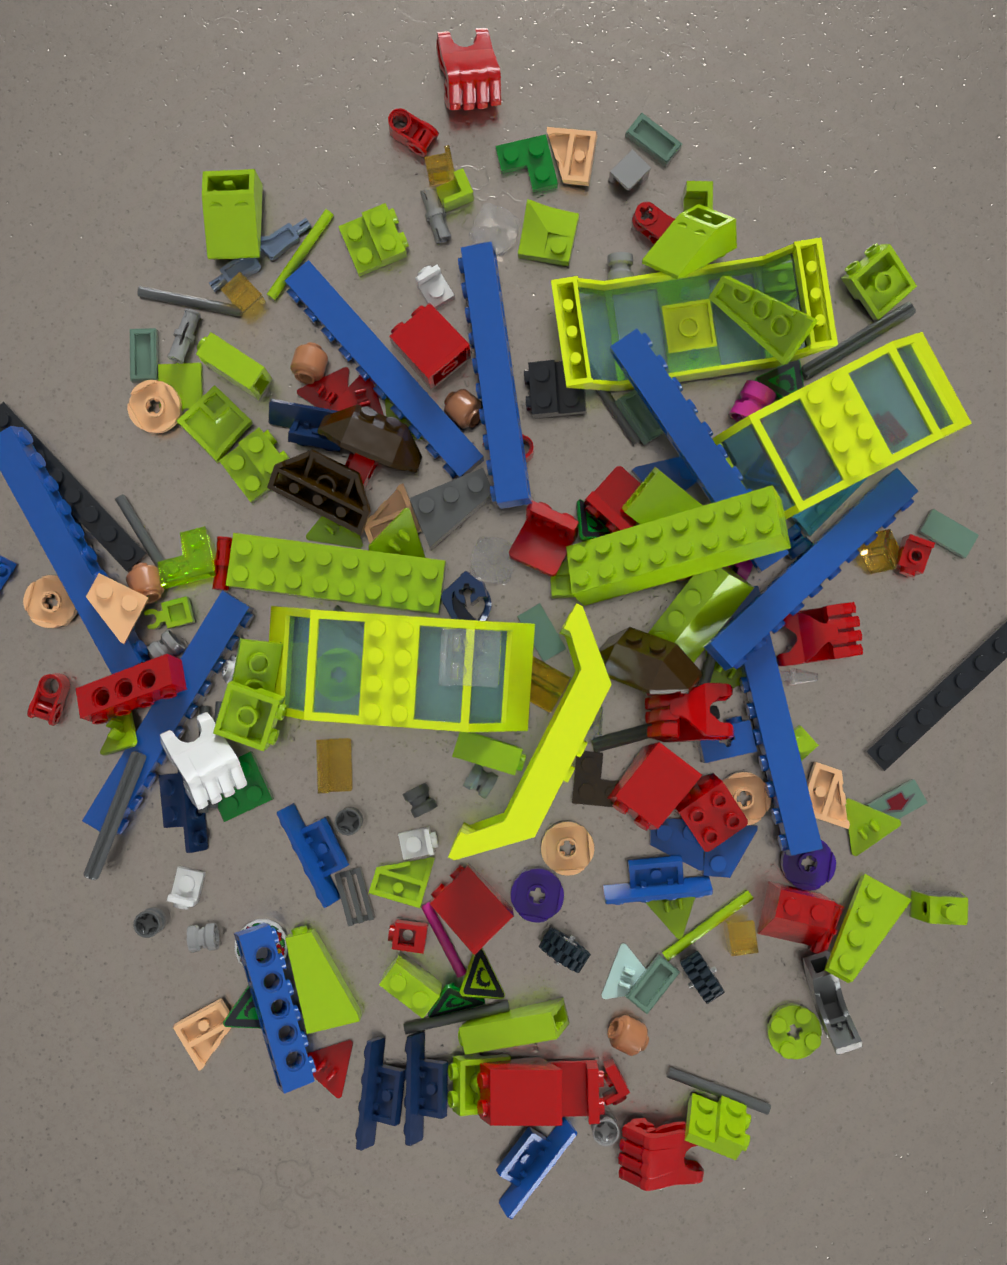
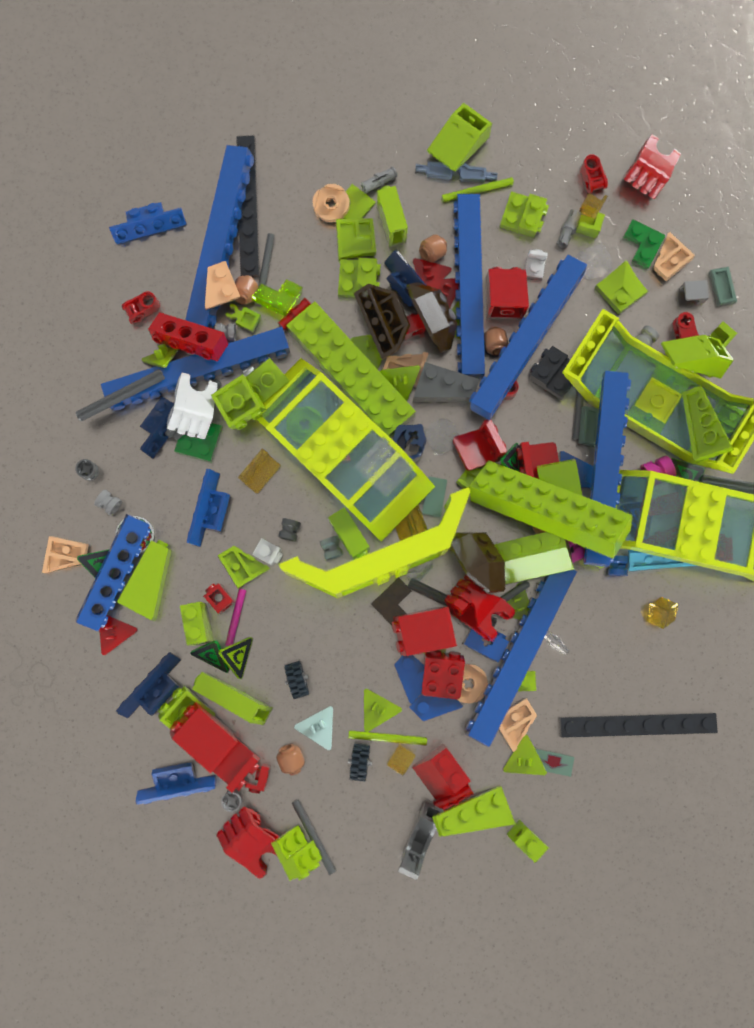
camera: 40 degrees right, 5 degrees down
light nougat plate [23,575,77,628] -> none
sand green tile [130,328,158,383] -> none
dark grey bar [137,286,243,317] -> none
white bracket [167,866,206,910] -> none
clear yellow panel [221,272,265,313] -> none
dark grey wheel [334,807,364,836] -> none
dark grey tile [334,867,375,927] -> none
dark blue bracket [355,1037,405,1151] -> none
dark grey bar [403,1000,510,1034] -> none
red slope [430,863,514,955] -> none
dark purple plate [511,867,564,923] -> none
light nougat plate [541,821,594,876] -> none
blue bracket [603,855,713,905] -> none
sand green tile [625,954,680,1014] -> none
blue brick [704,468,918,671] -> none
lime plate [766,1003,822,1059] -> none
red piece [776,602,863,666] -> none
dark purple plate [781,840,836,891] -> none
red brick [893,534,935,577] -> none
sand green tile [918,509,979,559] -> none

